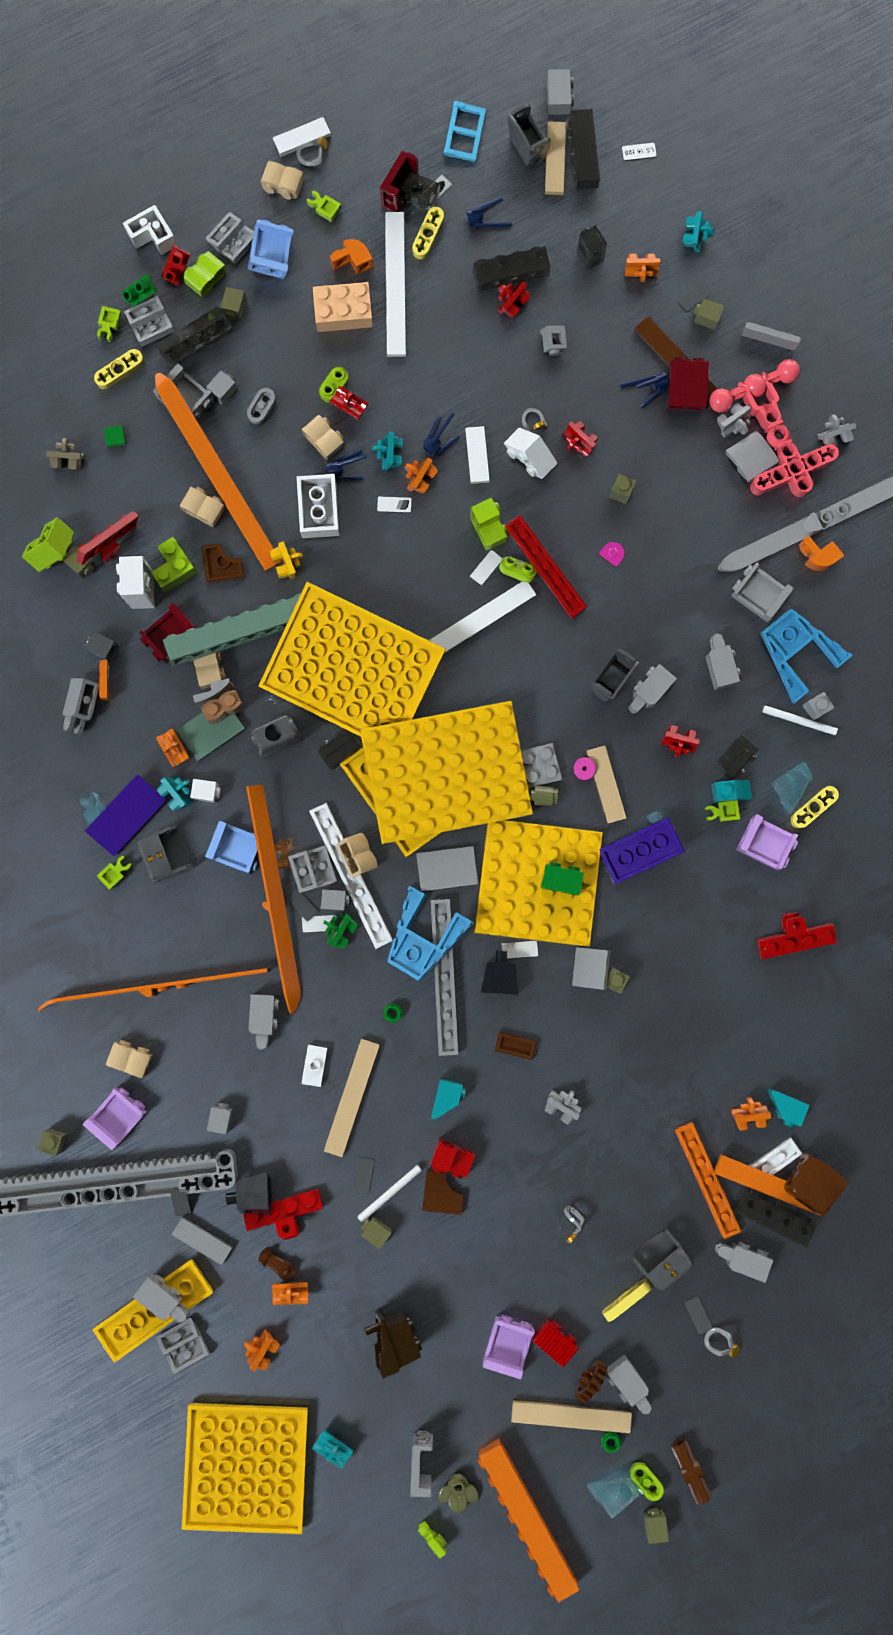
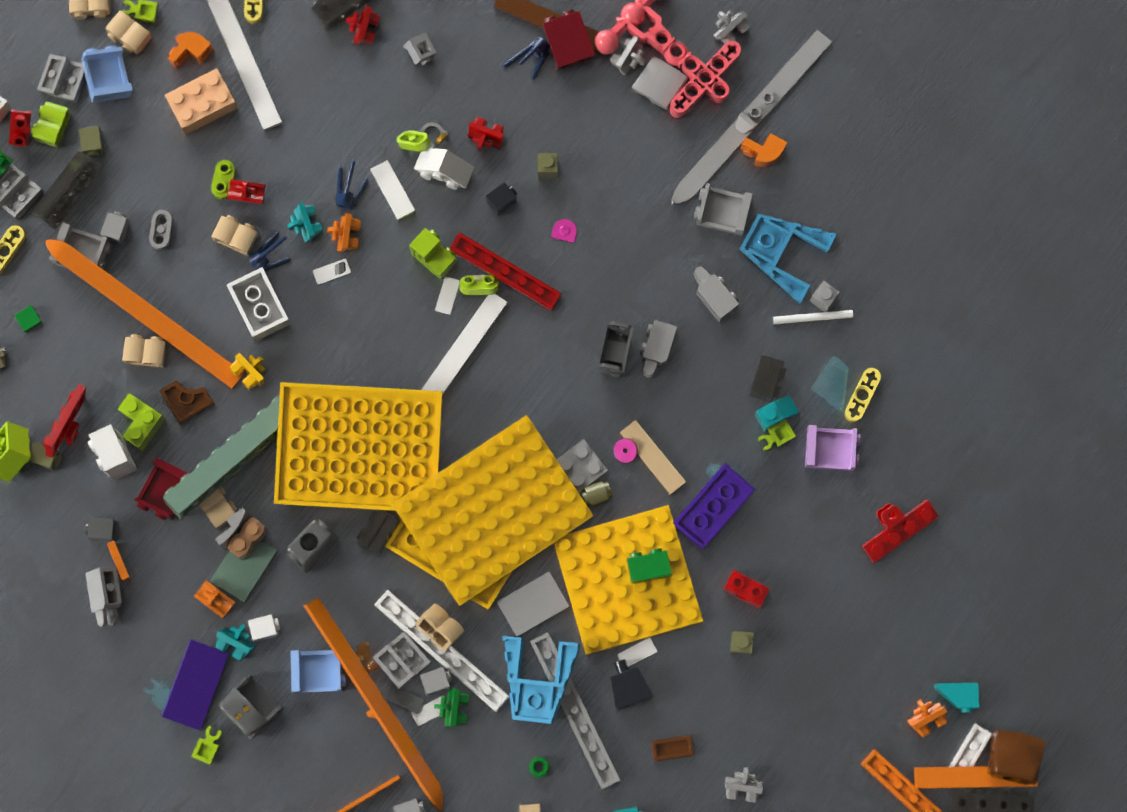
camera: 20 degrees left, 5 degrees down
light grey slope [572,947,610,990] -> none
red hips [661,725,700,758] -> none
none -> tan brick [105,11,152,55]
none -> lime plate [397,130,431,152]
none -> black brick [486,182,517,216]
none -> red brick [723,570,770,609]

